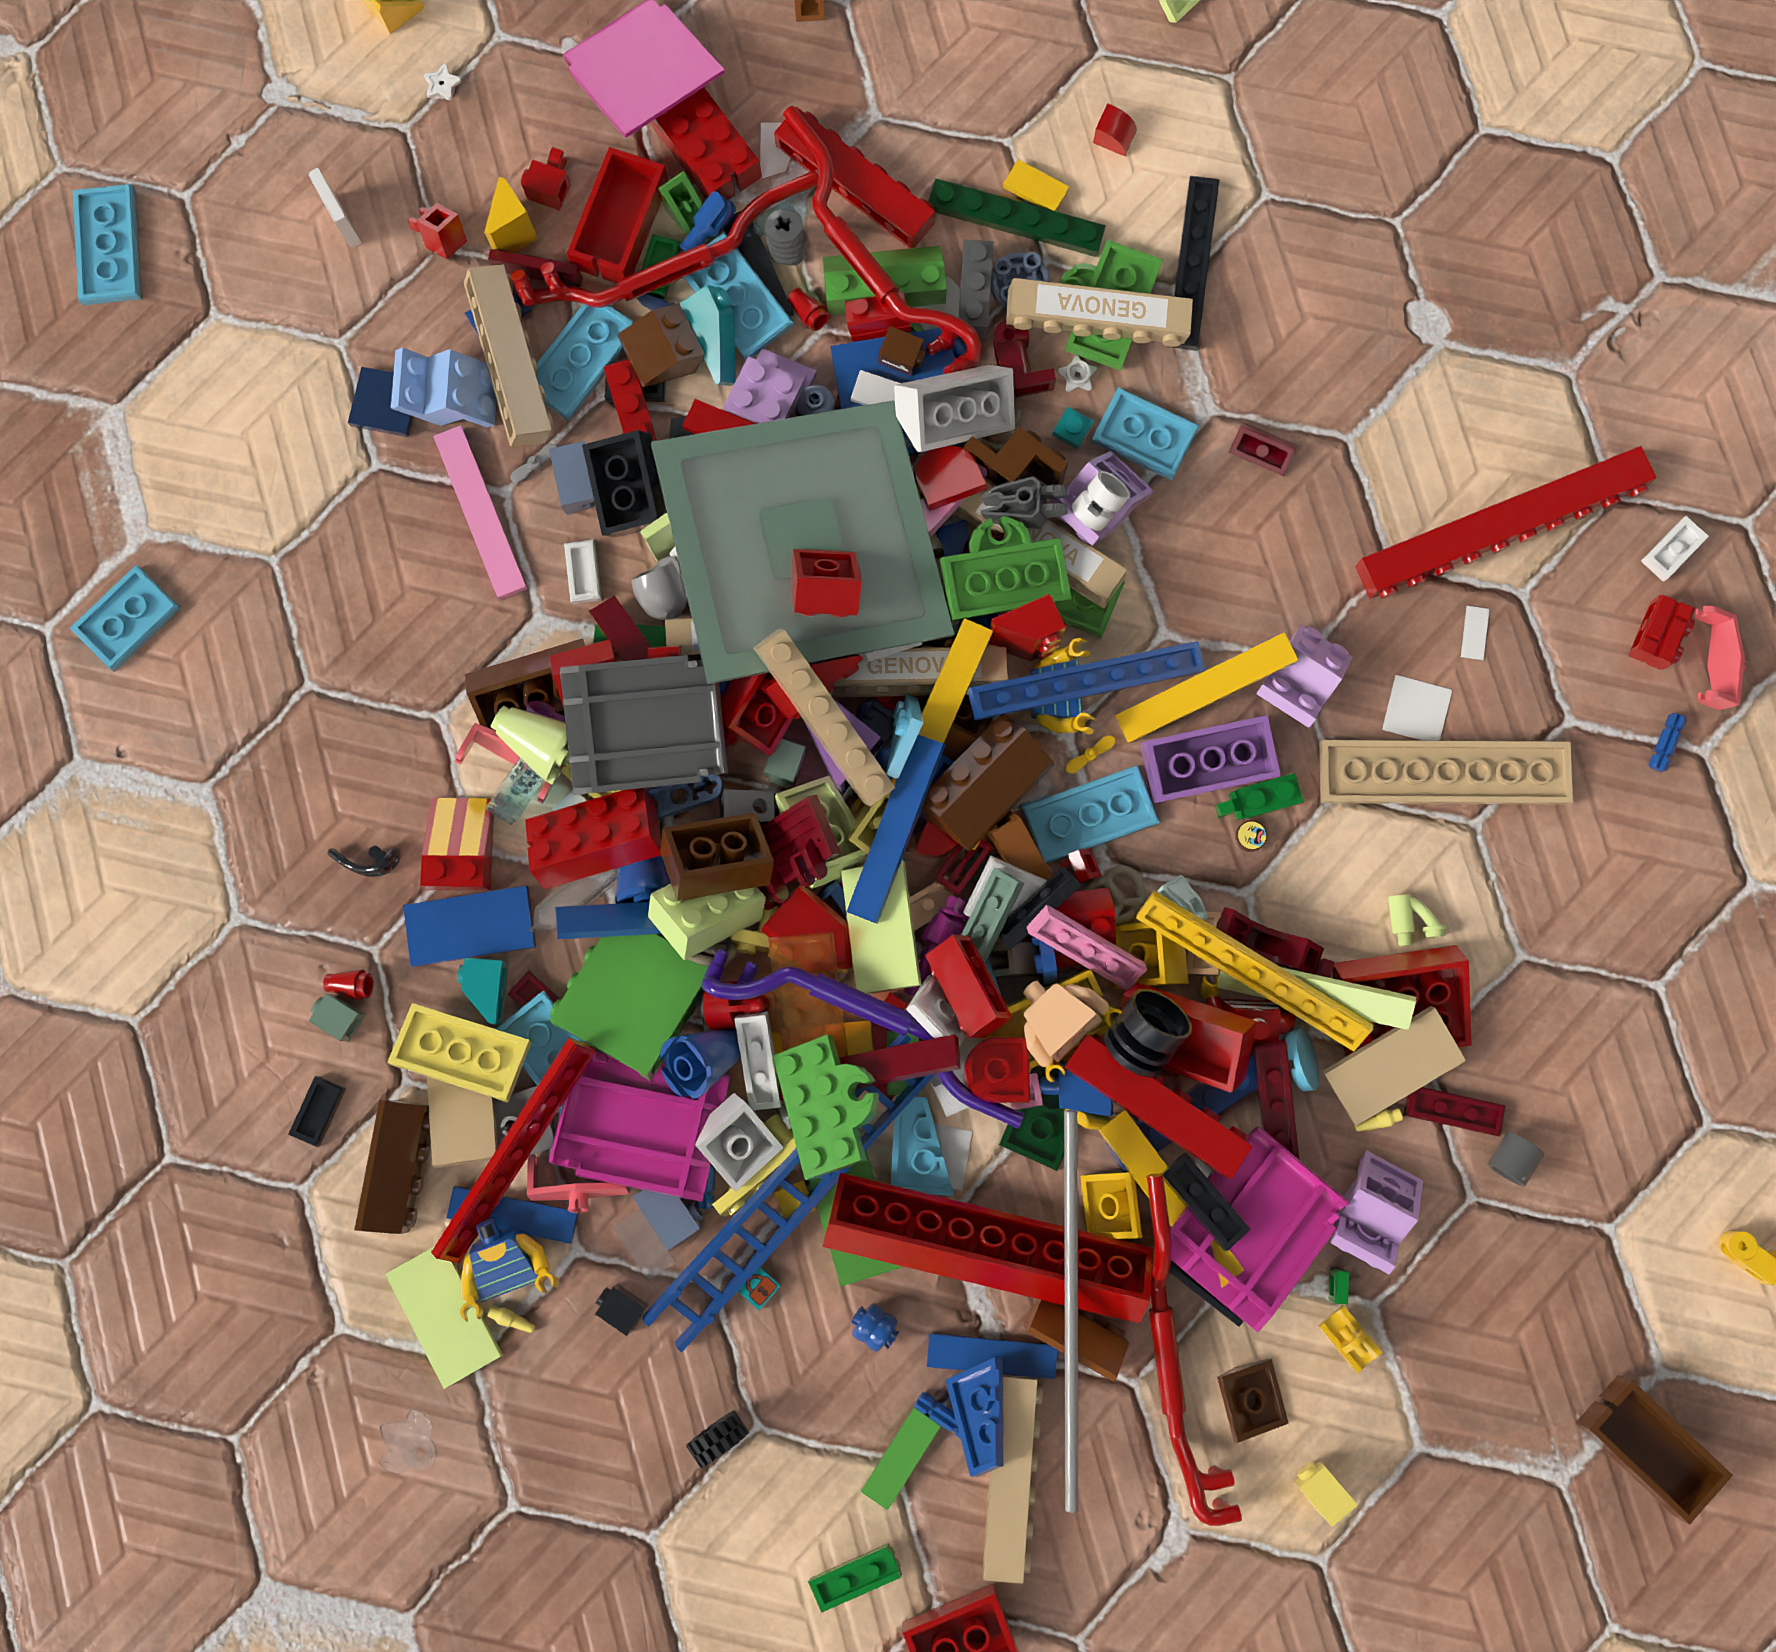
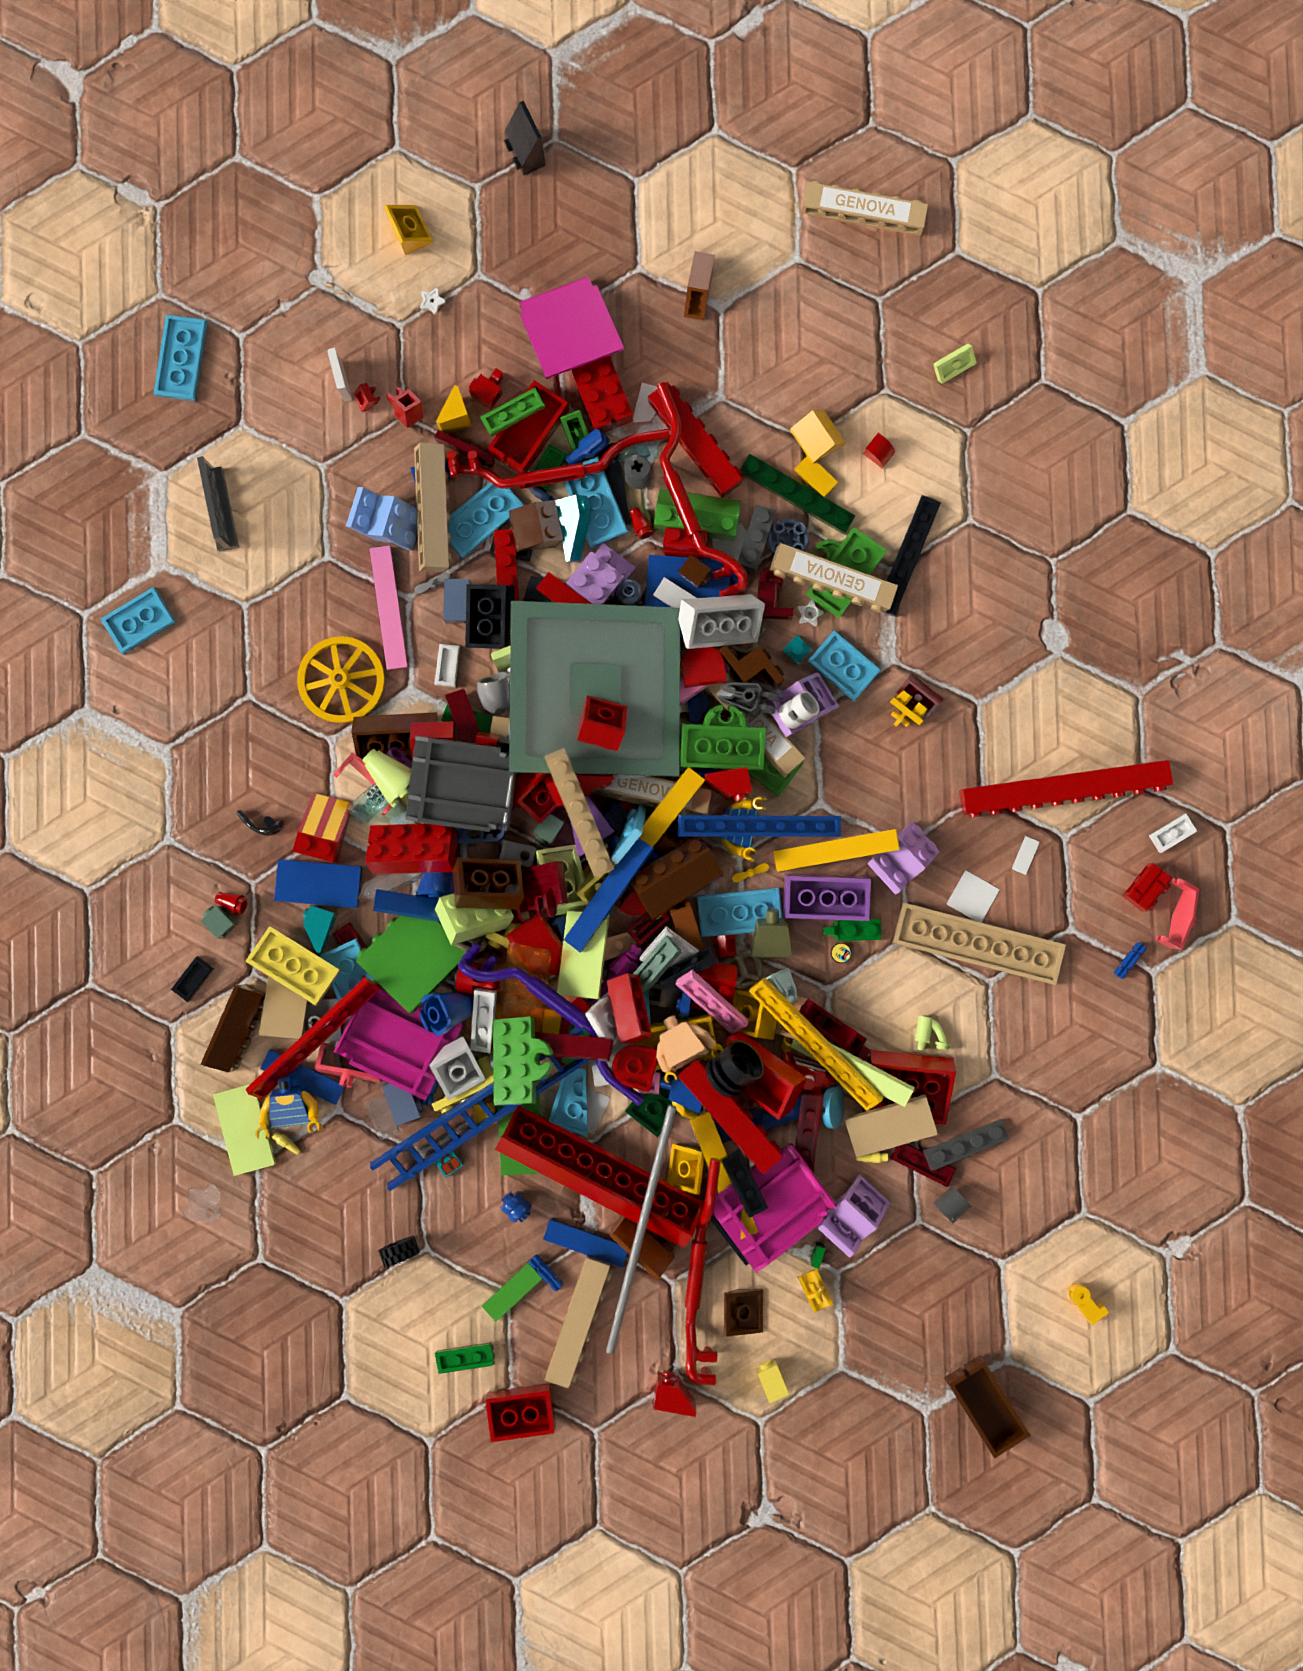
camera: 10 degrees right, 5 degrees up
dark blue tile [348,367,414,437] -> none
black brick [595,1284,649,1336] -> none
blue wing [946,1357,1003,1477] -> none
none -> dark grey fence [197,456,239,552]
none -> yellow wheel [297,636,385,723]
none -> red tile [353,383,381,412]
none -> reddish brown piece [465,941,503,958]
none -> bright green tile [480,388,546,437]
none -> red slope [653,1371,697,1417]
none -> olive torso [750,908,792,957]
none -> yellow slope [790,410,846,464]
none -> yellow hips [890,690,927,727]
none -> dark grey plate [923,1119,1009,1171]

